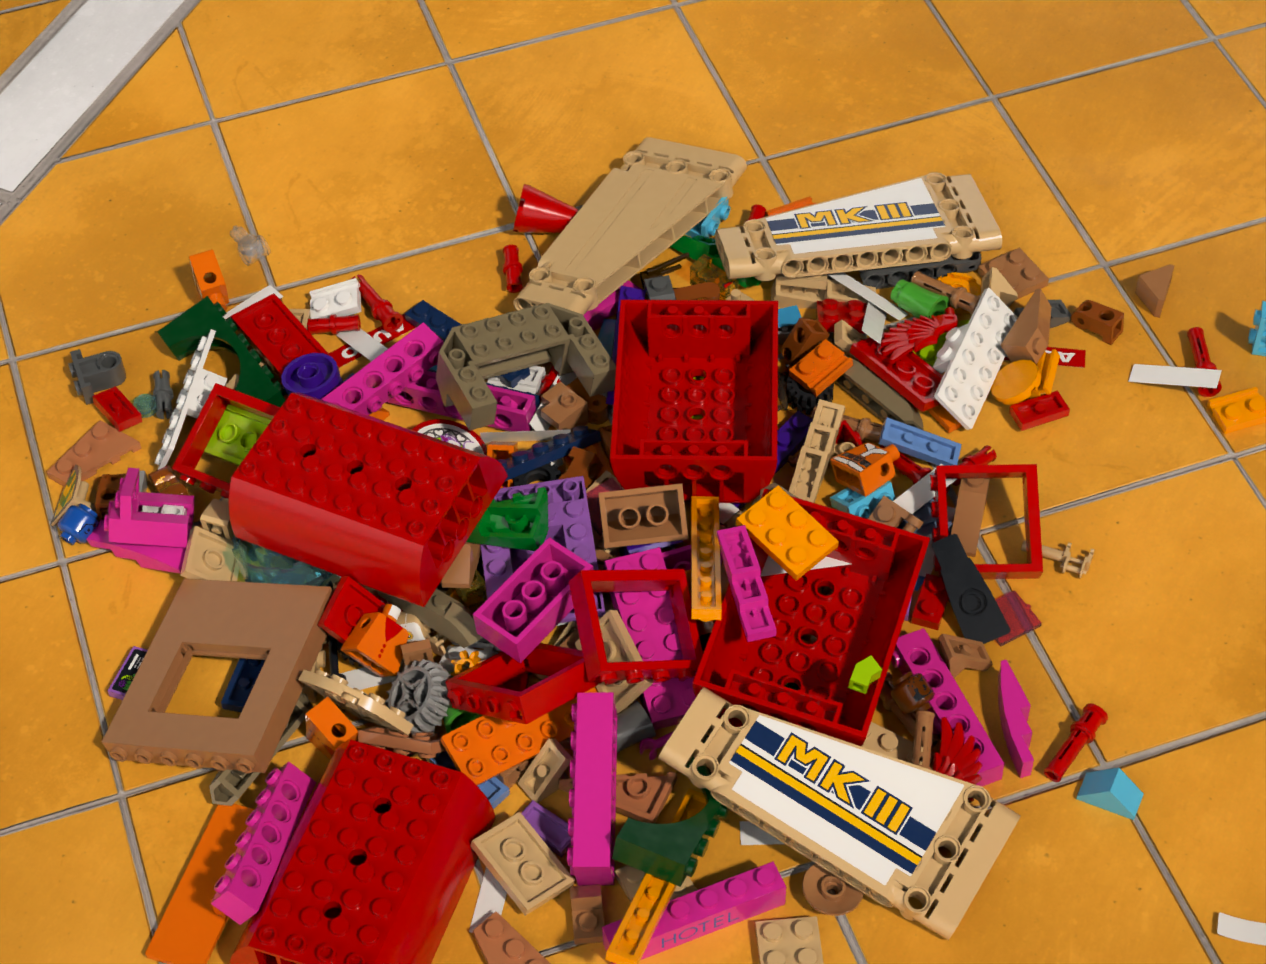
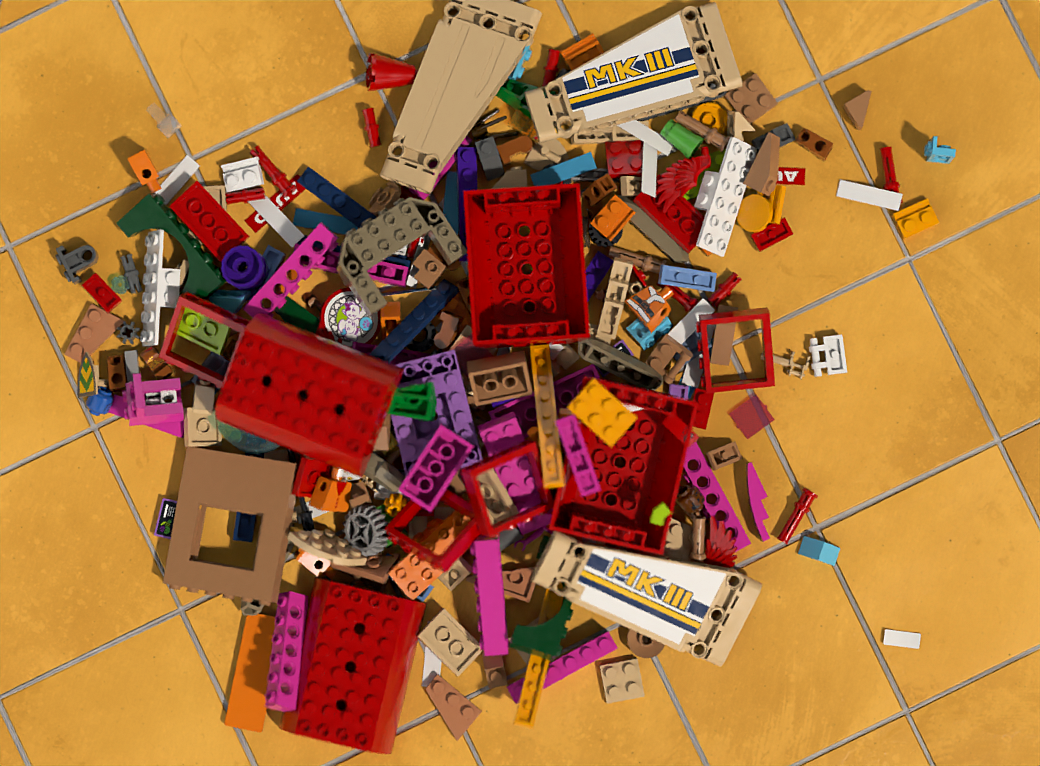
camera: 10 degrees left, 35 degrees up
medium lavender tile [521,800,571,858] -> none
black piece [931,534,1010,644] -> none
none -> dark grey gear [117,321,141,345]
none -> red sticker [662,414,699,448]
none -> white plate [809,335,847,377]

